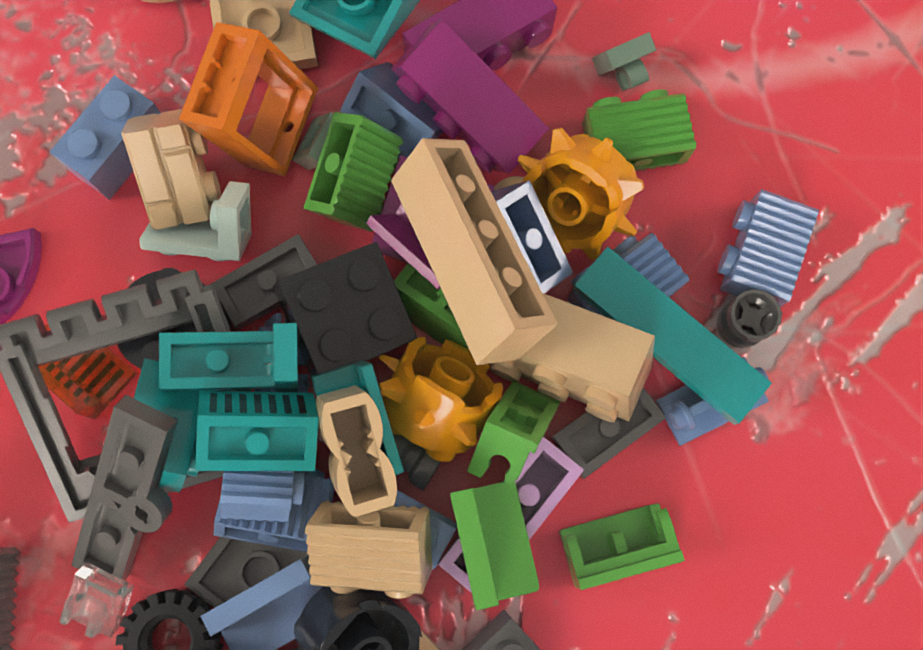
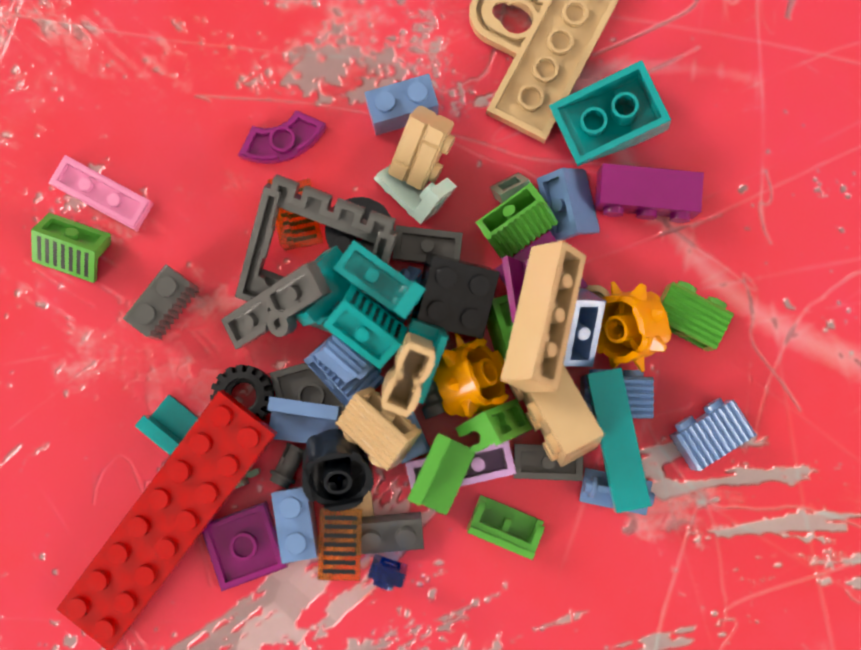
camera: 40 degrees right, 5 degrees up
clear tile [59,563,134,638] -> none
orange window [179,22,318,176] -> none
magenta brick [391,19,549,173] -> none
sand green tile [592,32,656,91] -> none
dark grey wheel [717,289,782,348] -> none

